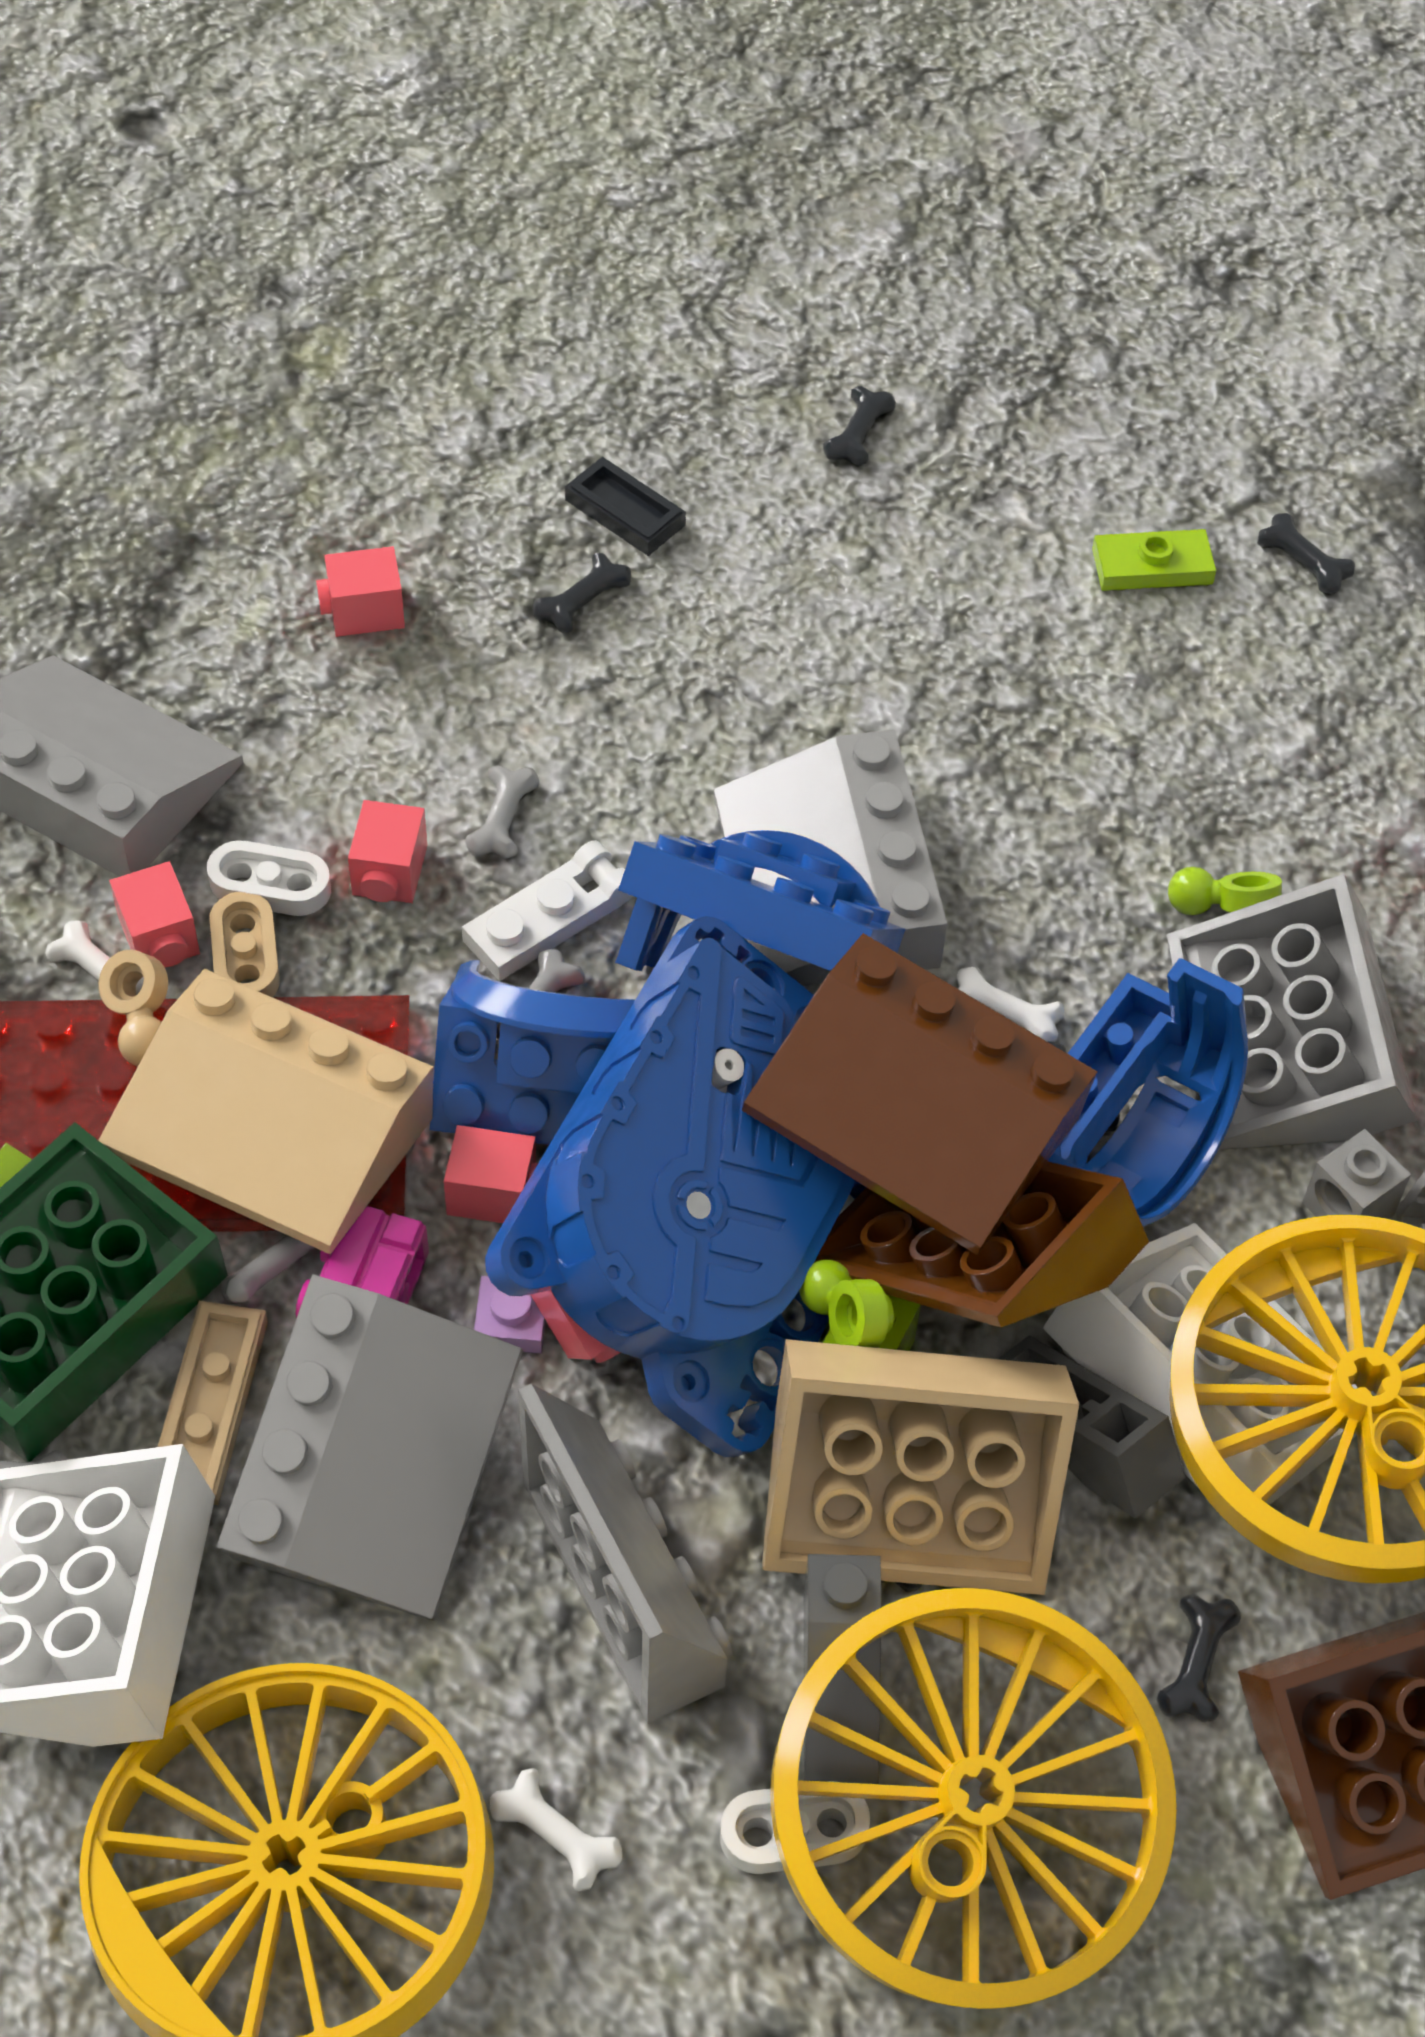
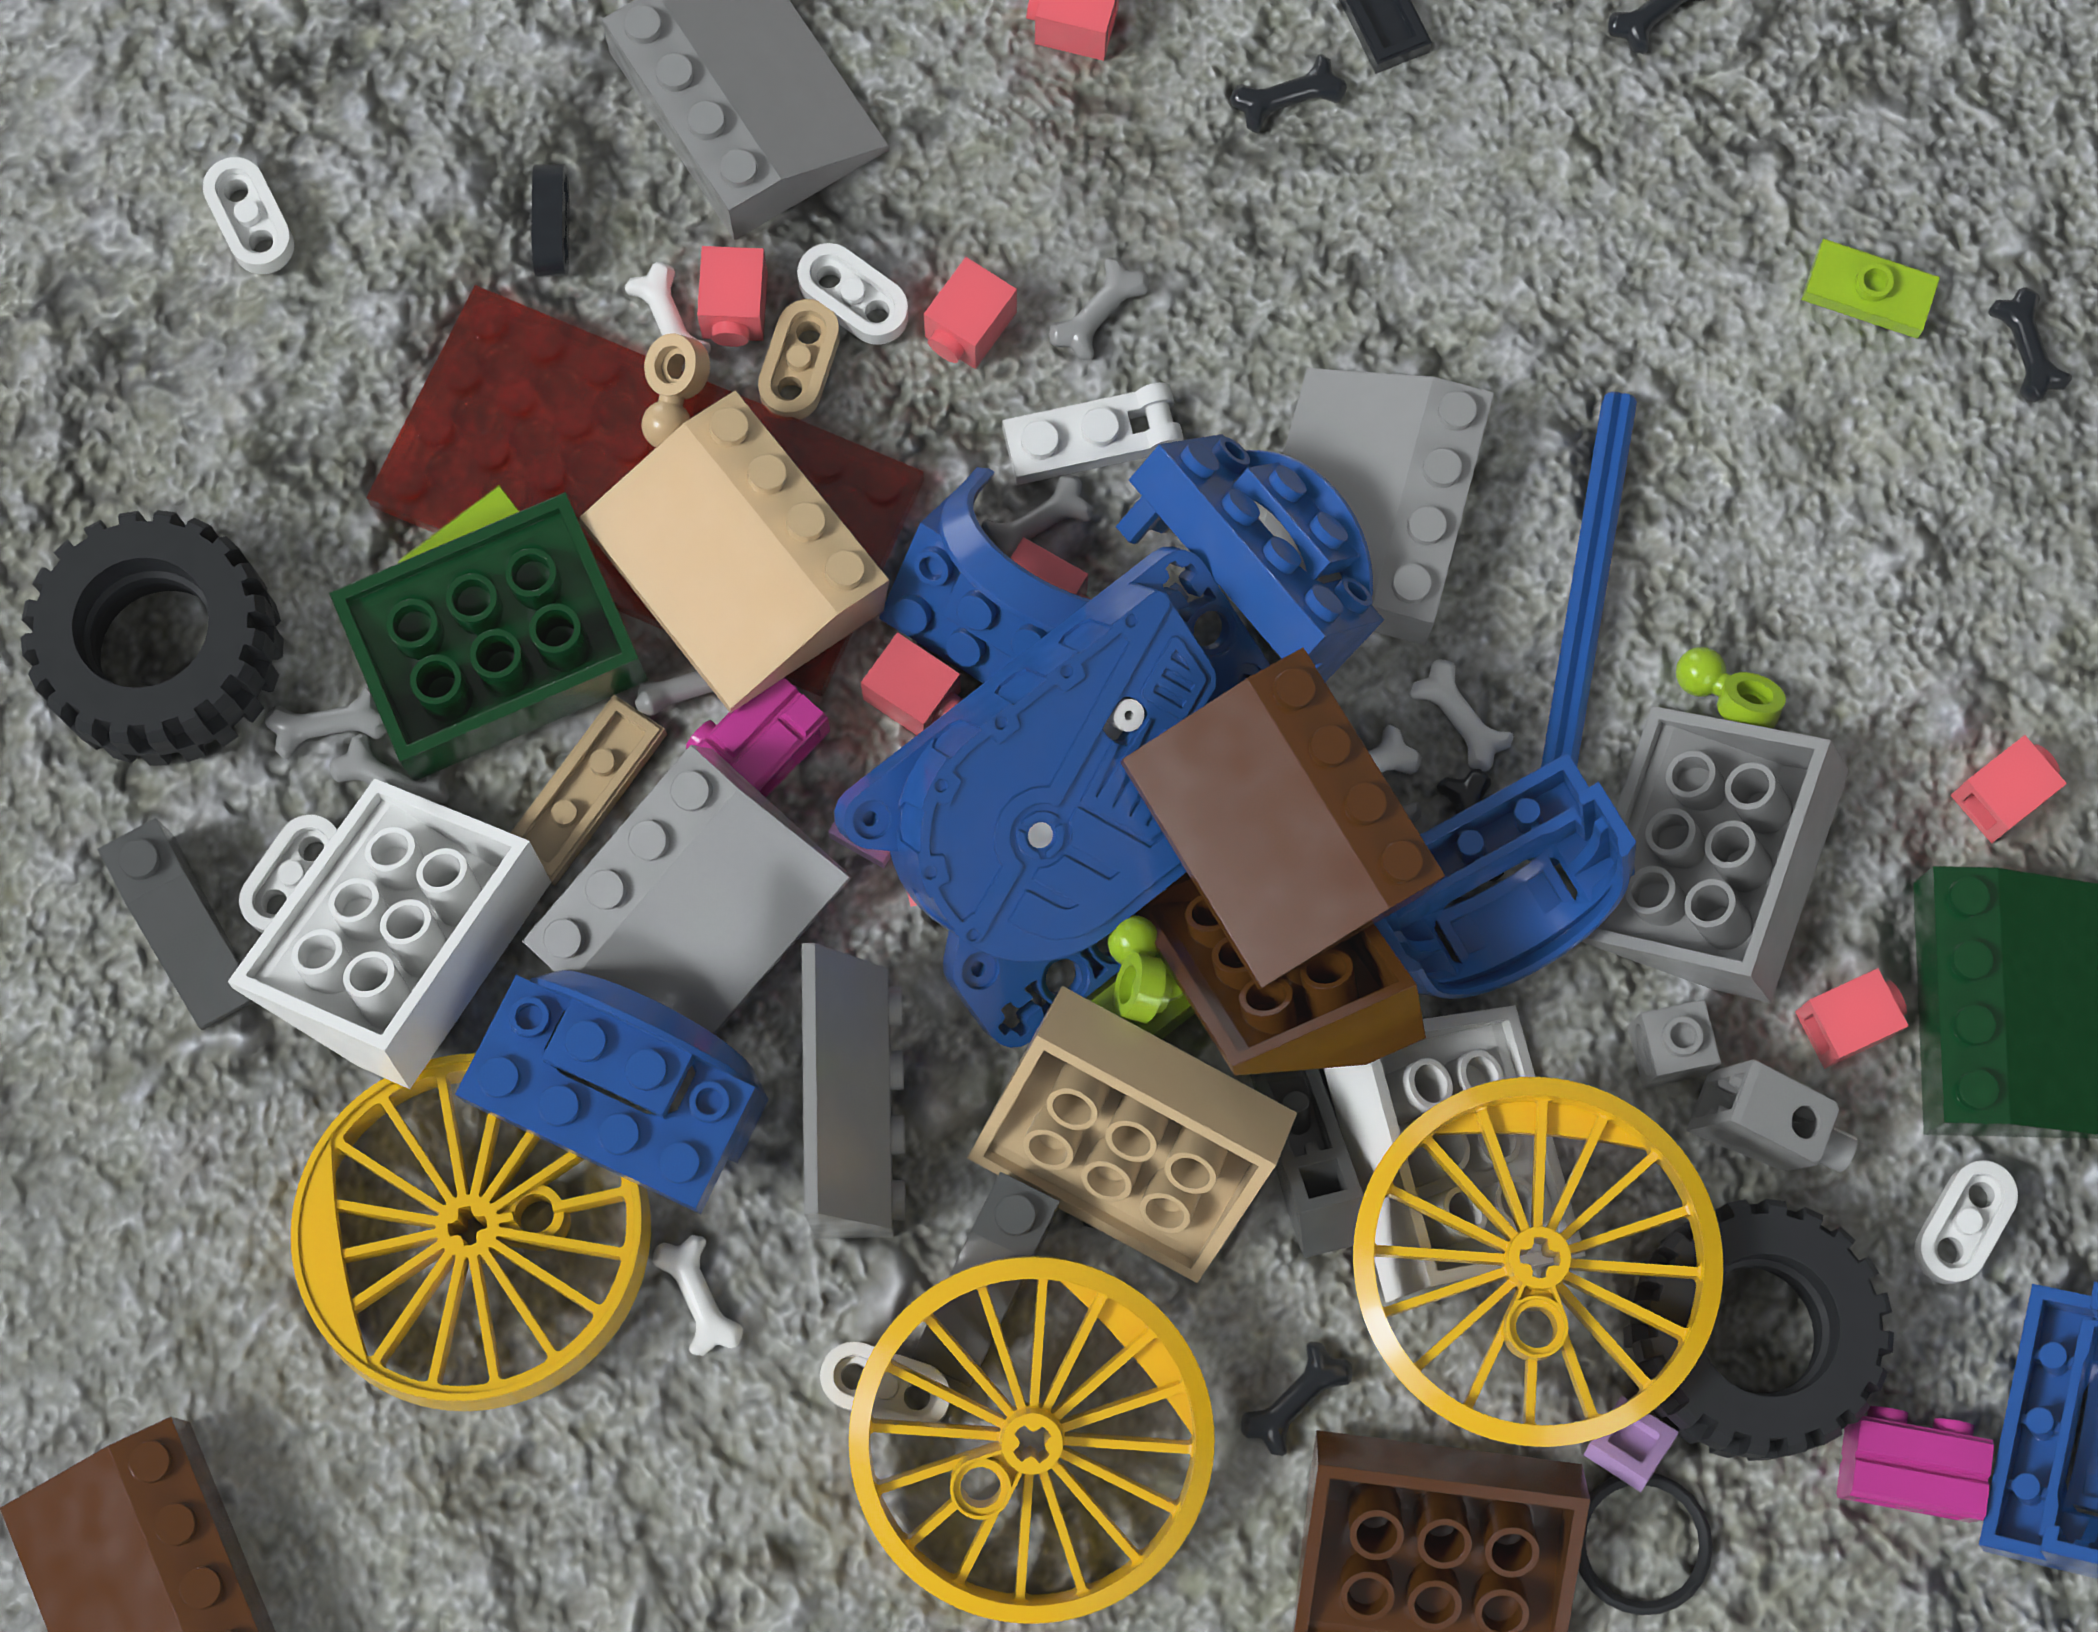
camera: 25 degrees right, 20 degrees up
none -> blue piece [455,970,769,1214]
none -> blue axle [1527,391,1637,866]

